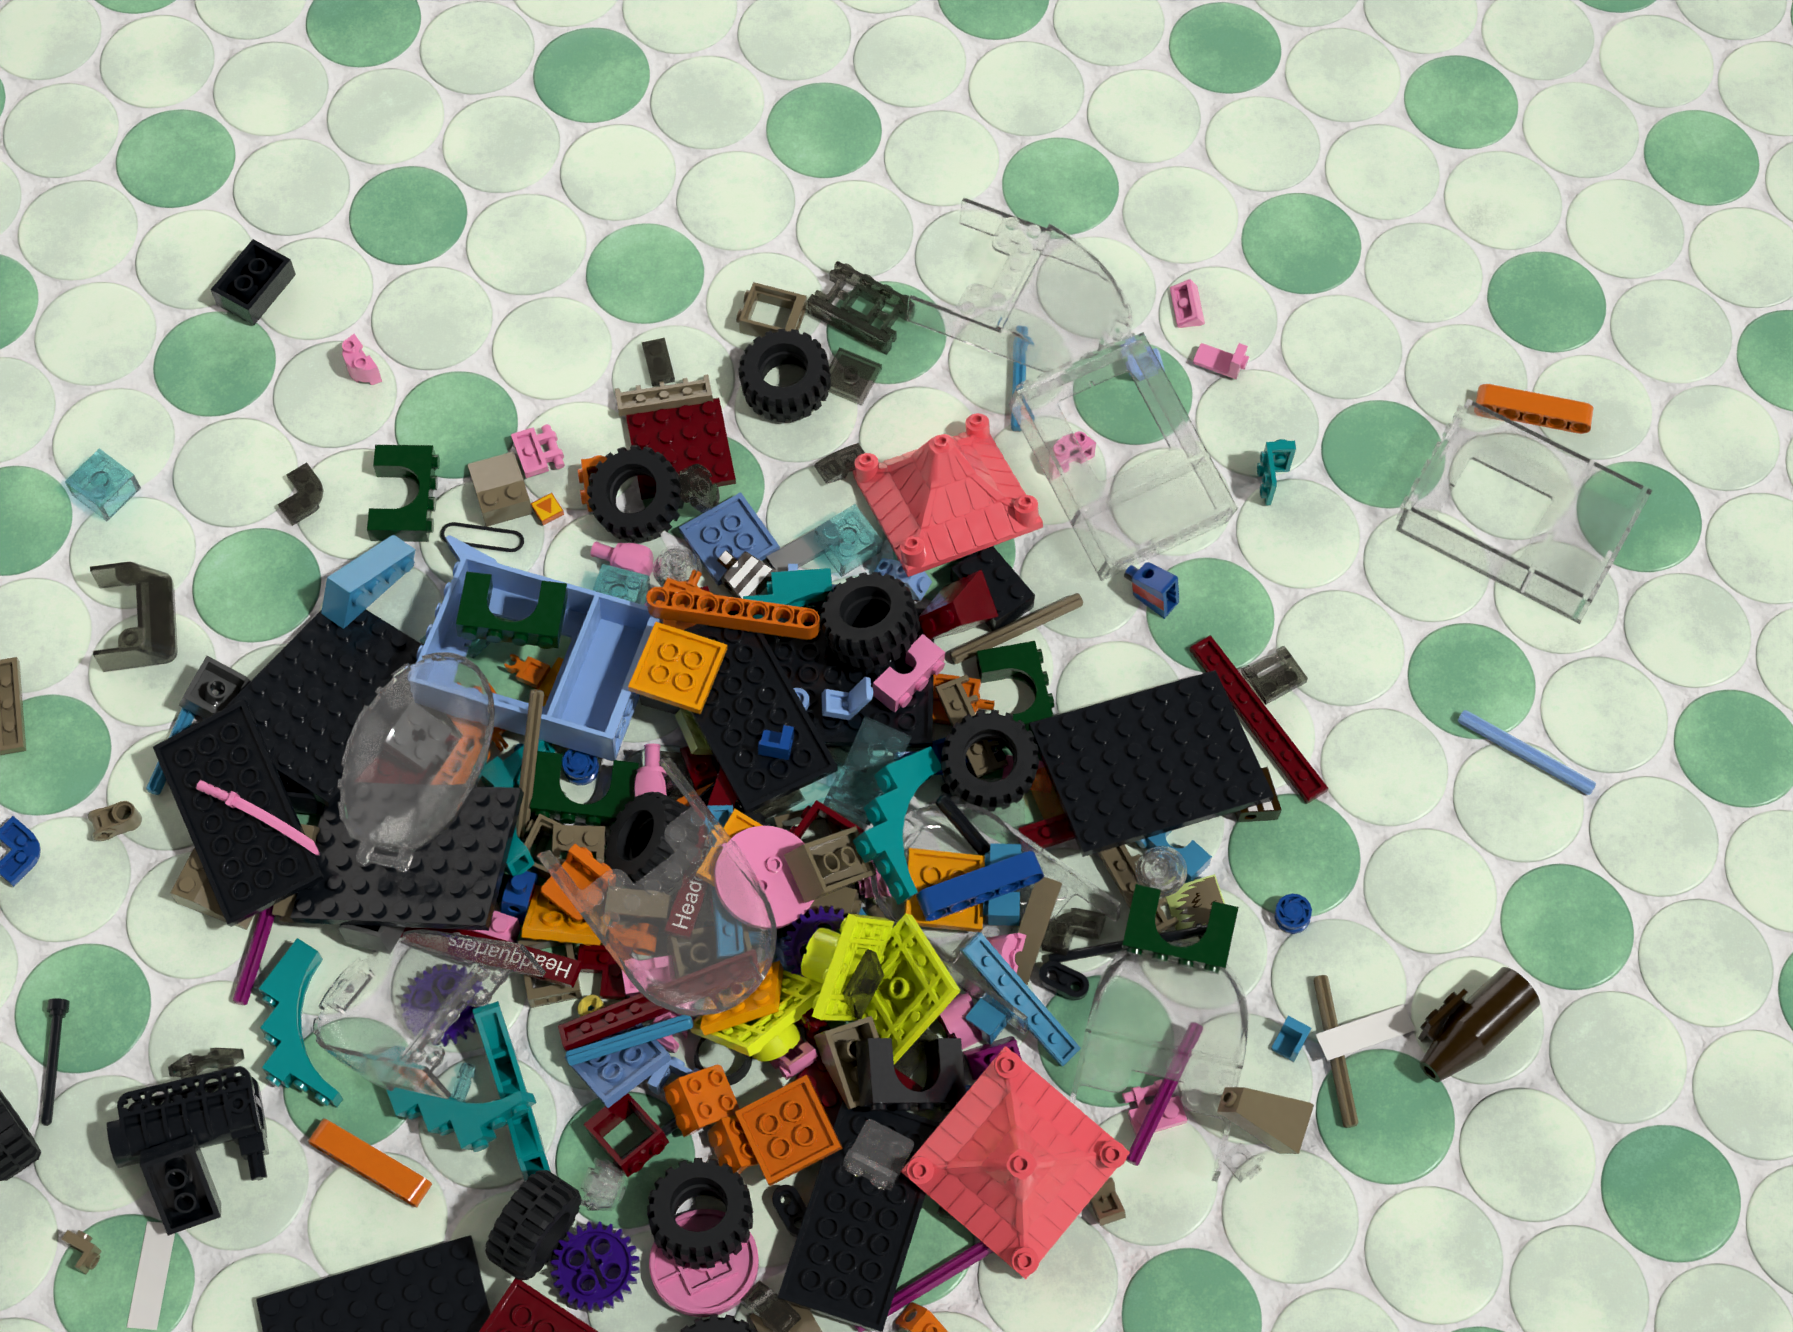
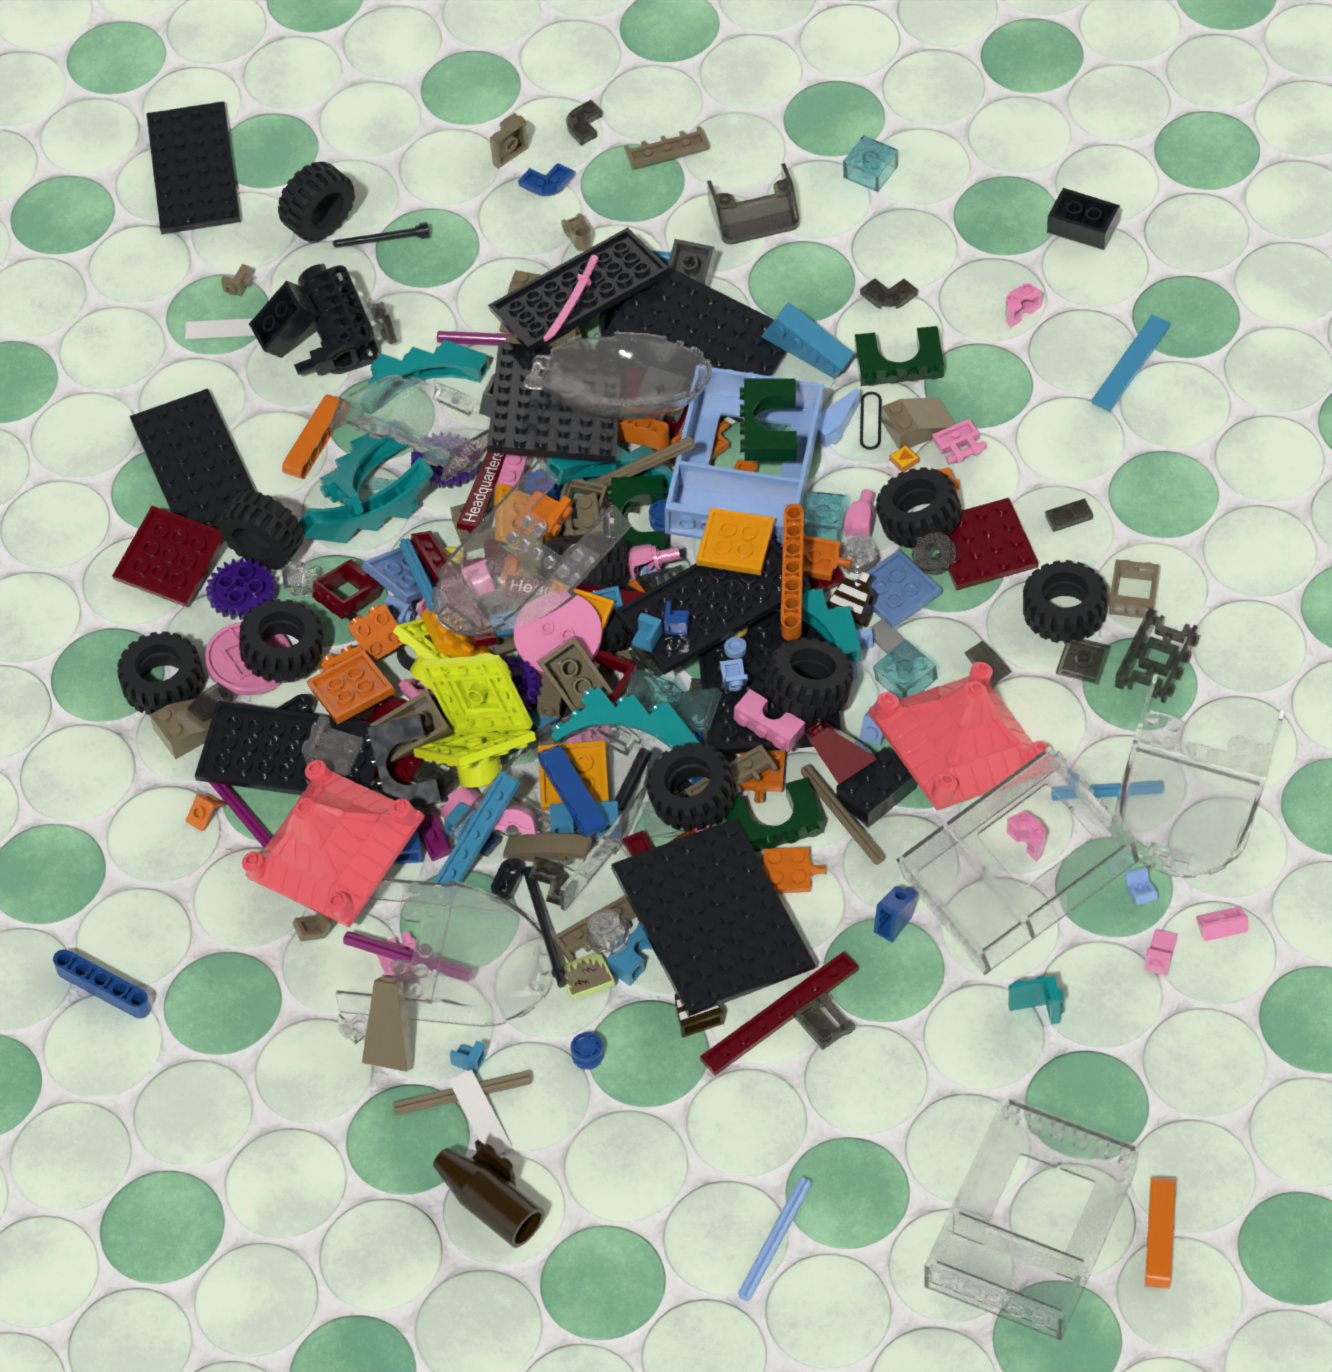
camera: 90 degrees right, 10 degrees down
dark tan hinge [615,374,713,416] -> none
clear smoke plate [843,949,884,1020] -> none
dark green arch [1122,884,1239,974] -> none
none -> dark azure panel [632,613,663,652]
none -> orange plate [762,847,826,893]
none -> dark azure tile [1092,315,1170,412]

